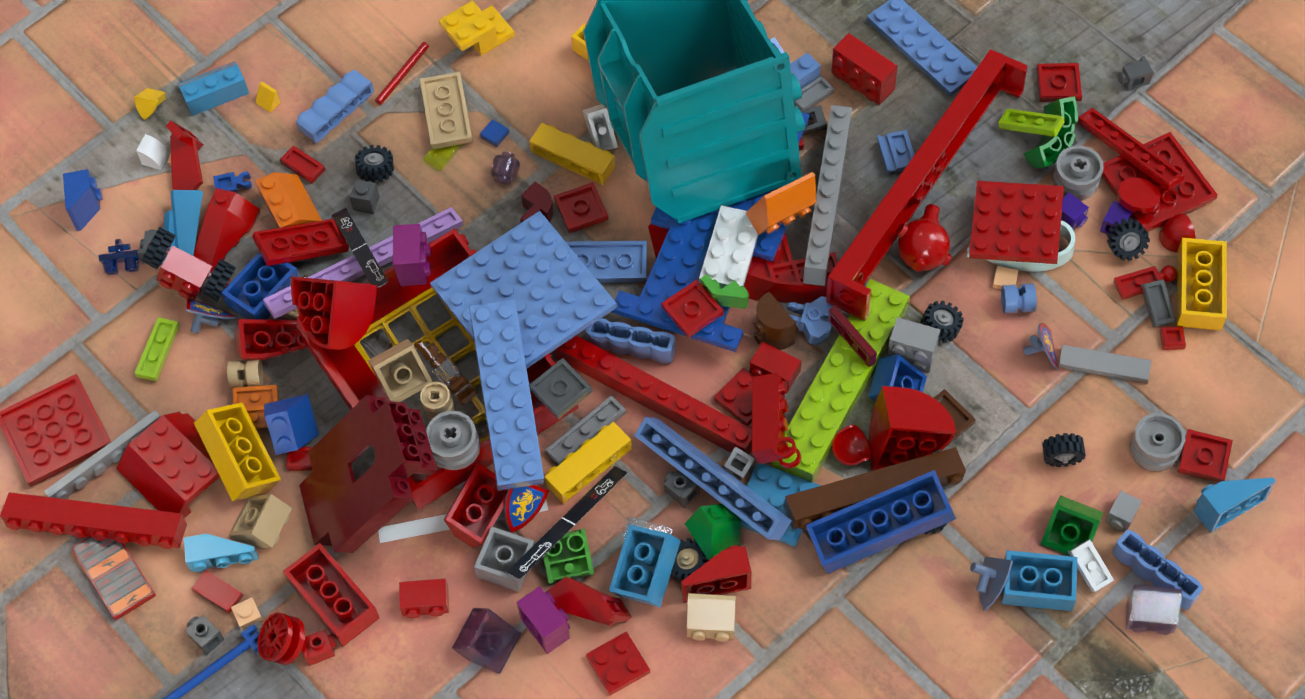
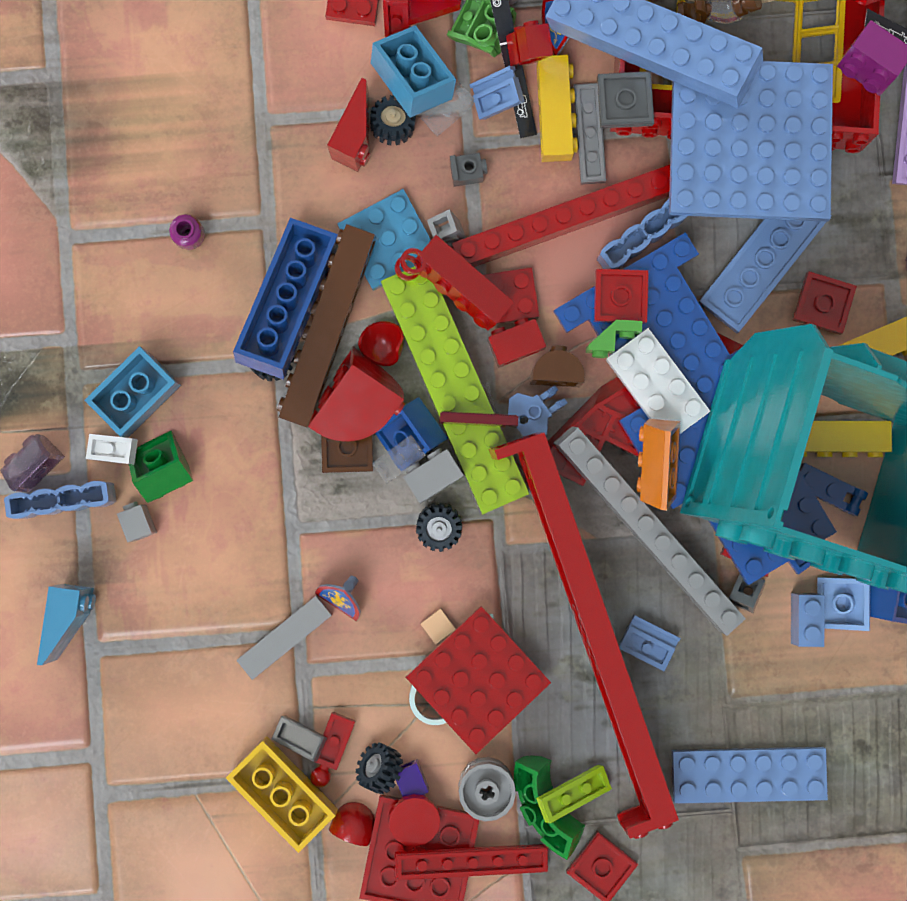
camera: 120 degrees right, 25 degrees up
dark red brick [520,181,553,223] -> none
medium blue brick [634,417,792,540] -> none
green slope [684,504,741,560] -> none
tan slope [687,593,736,642] -> none
light grey tile [794,76,835,111] -> none
red brick [831,33,898,105] -> none
red piece [896,204,952,271] -> none
sand blue shield [970,556,1013,611] -> none
medium blue wheel [1001,283,1037,314] -> none
black wheel [1042,433,1086,467] -> none
dark purple brick [1061,193,1089,231] -> none
light grey wheel [1130,413,1185,471] -> none
red tile [1160,326,1186,350] -> none
red plate [1178,429,1233,483] -> none
none -> magenta head [169,214,205,250]
none -> clear slope [372,435,426,484]
none -> medium blue plate [470,66,525,120]
none -> red piece [506,20,553,66]

